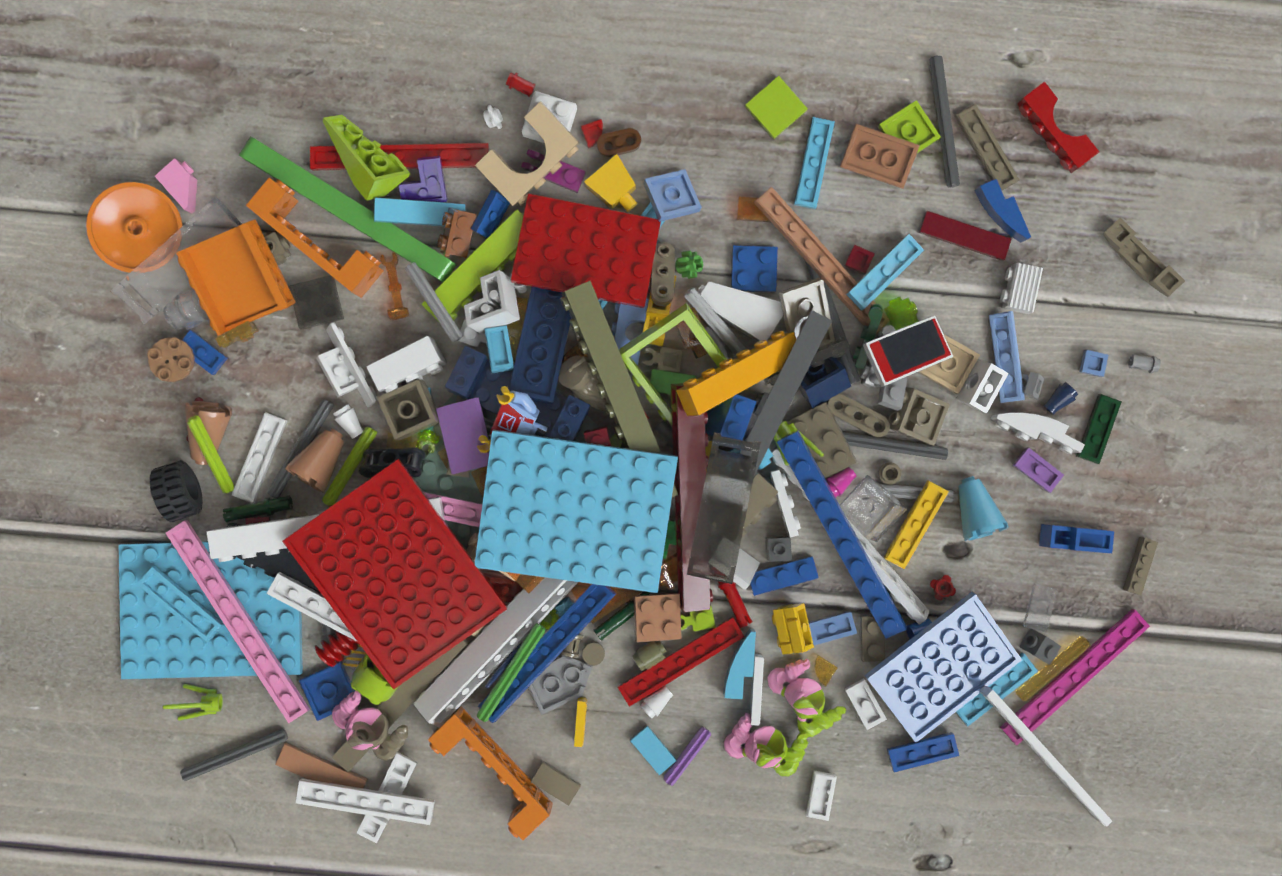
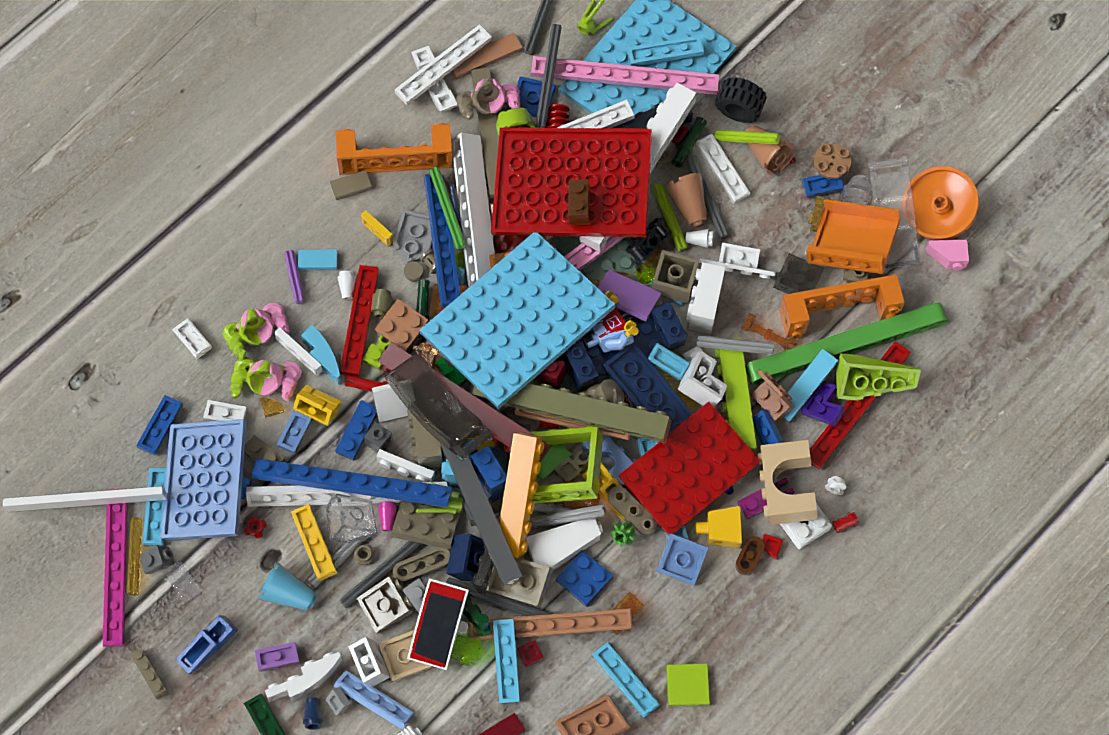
camera: 125 degrees right, 20 degrees down
none -> dark grey axle [535,24,562,128]
none -> reddish brown brick [568,180,591,225]

